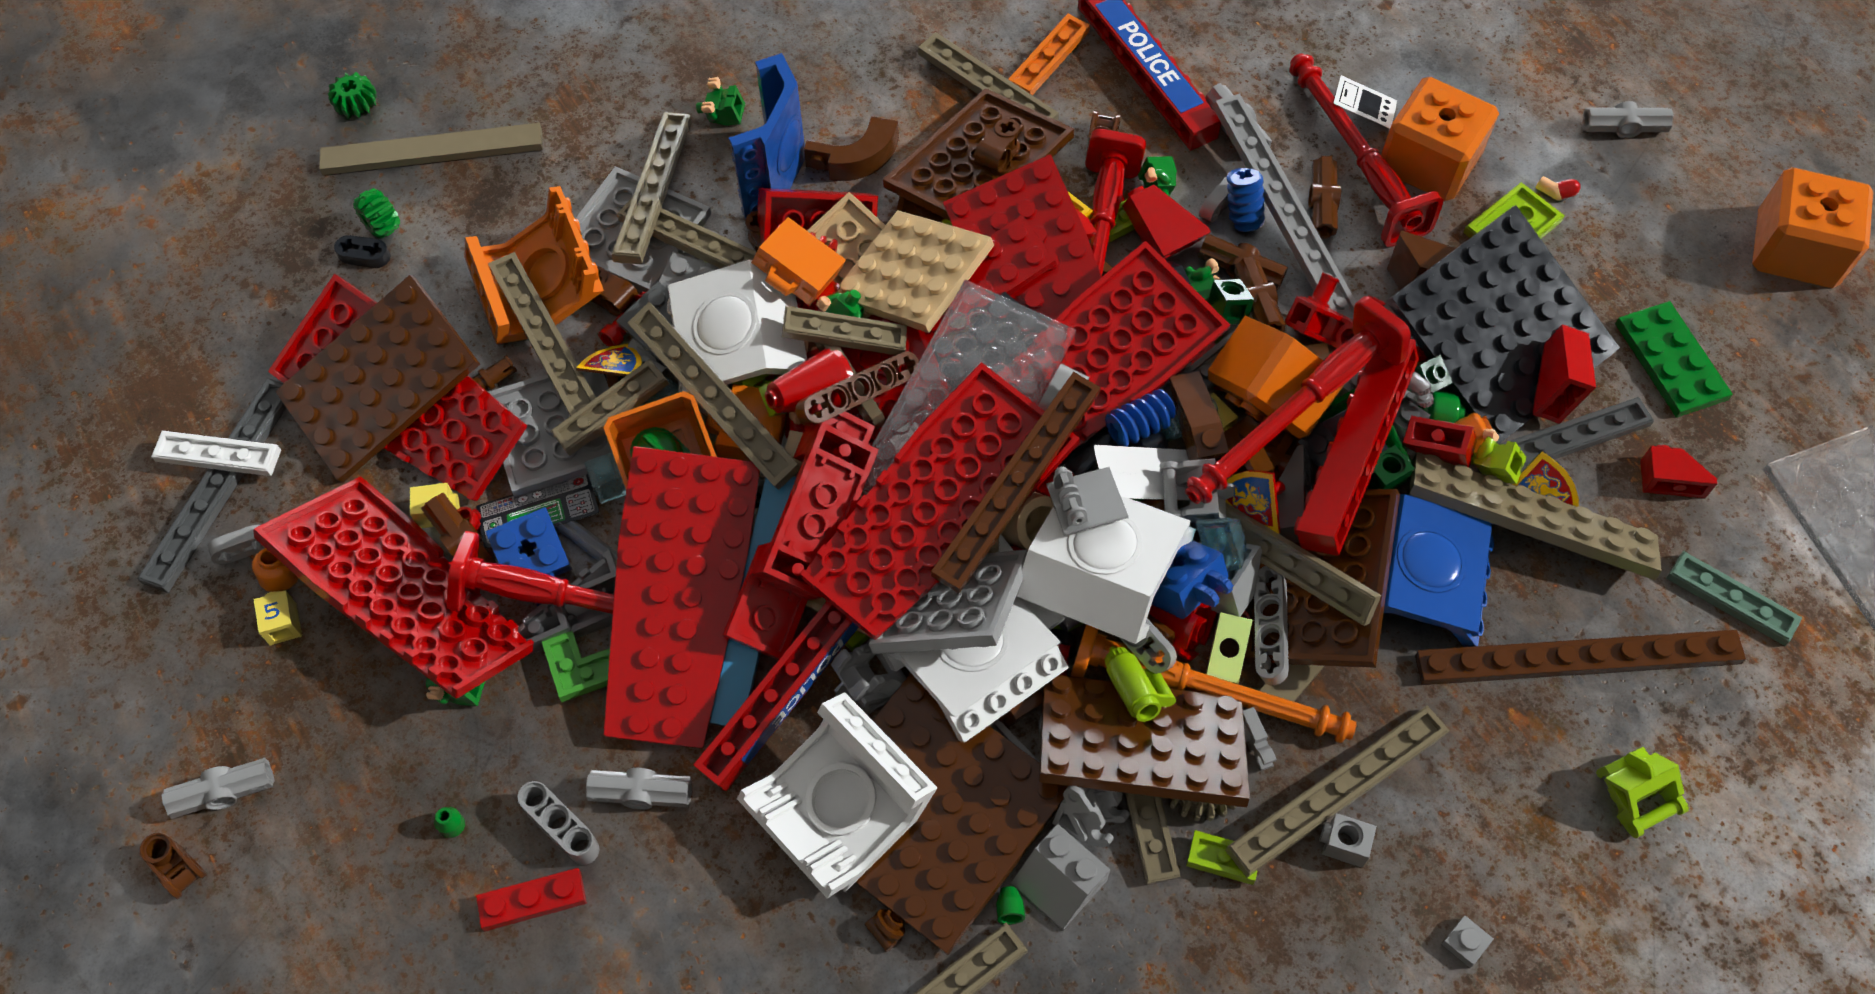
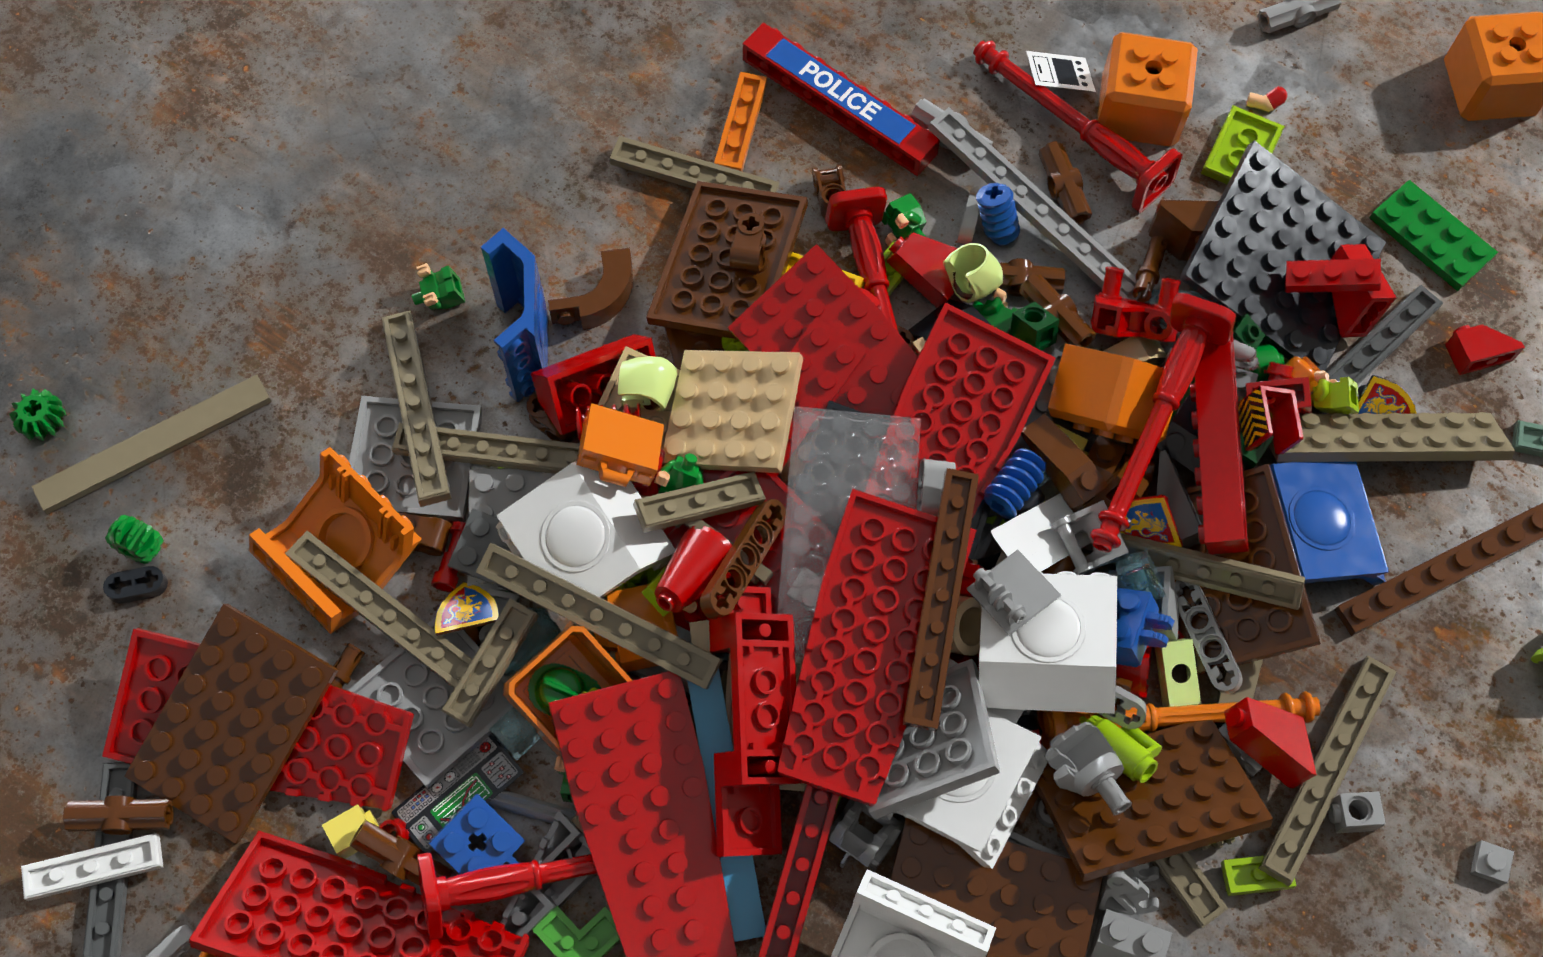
camera: 25 degrees left, 5 degrees up
none -> reddish brown piece [63,795,174,835]
none -> yellowish green piece [618,356,677,411]
none -> yellowish green piece [943,243,1003,303]
none -> light grey piece [1044,722,1132,815]
none -> reddish brown pin [1132,236,1168,302]
none -> red slope [1224,697,1317,789]
none -> red piece [1238,385,1304,455]
none -> red plate [1264,362,1294,381]
none -> red plate [1286,259,1381,293]

